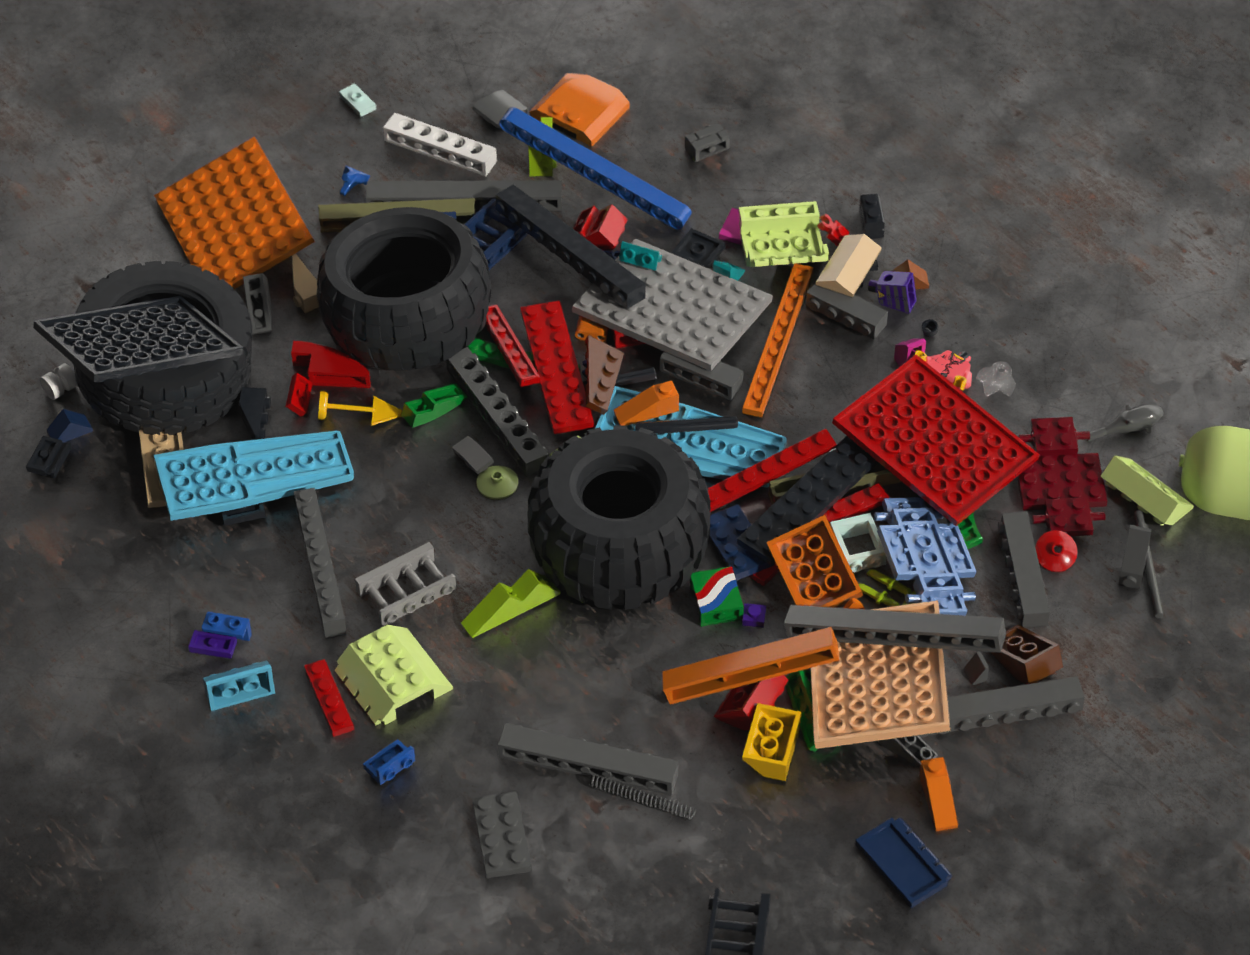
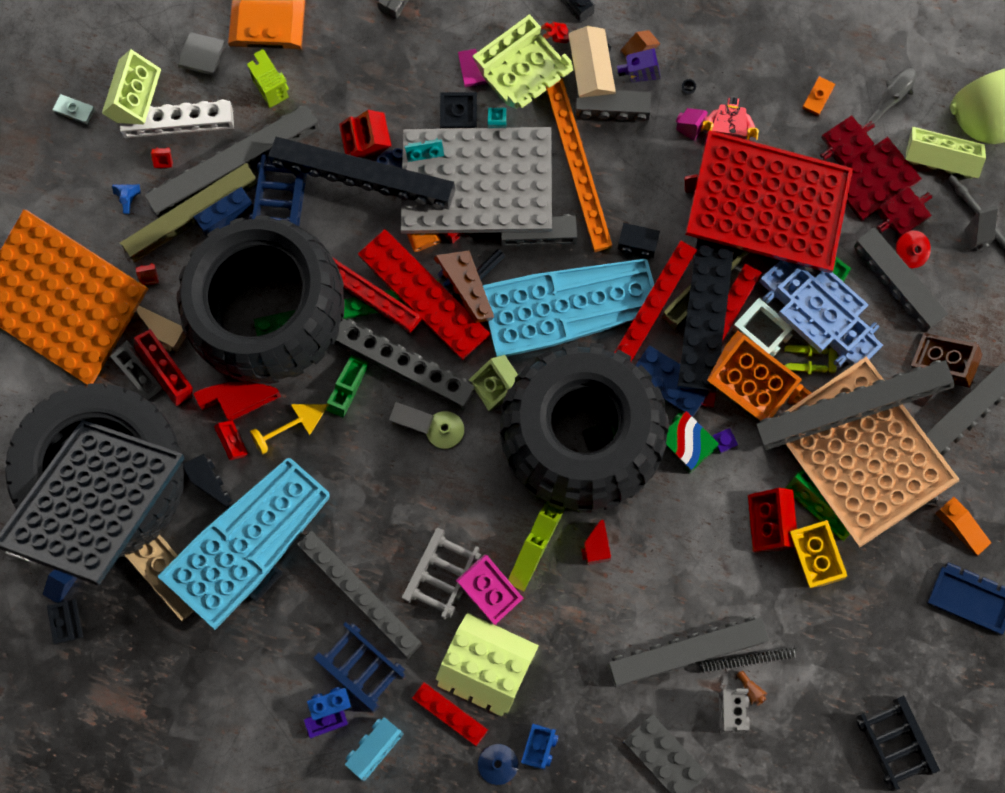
camera: 30 degrees left, 25 degrees up
blue beam [499,107,692,230] -> none
orange slope [614,380,679,426] -> none
black axle [635,416,738,434] -> none
orange brick [662,627,839,705] -> none
clear plate [976,361,1015,396] -> none
none -> yellowish green slope [102,49,161,125]
none -> red brick [134,329,193,406]
none -> red tile [136,263,159,286]
none -> red tile [151,147,173,168]
none -> dark blue fence [314,622,406,712]
none -> dark pink plate [456,554,524,625]
none -> dark blue dish [478,744,518,785]
none -> red slope [581,520,611,565]
none -> black brick [617,223,660,258]
none -> light grey piece [719,689,750,733]
none -> dark orange cone [737,671,767,706]
none -> orange plate [802,76,835,117]

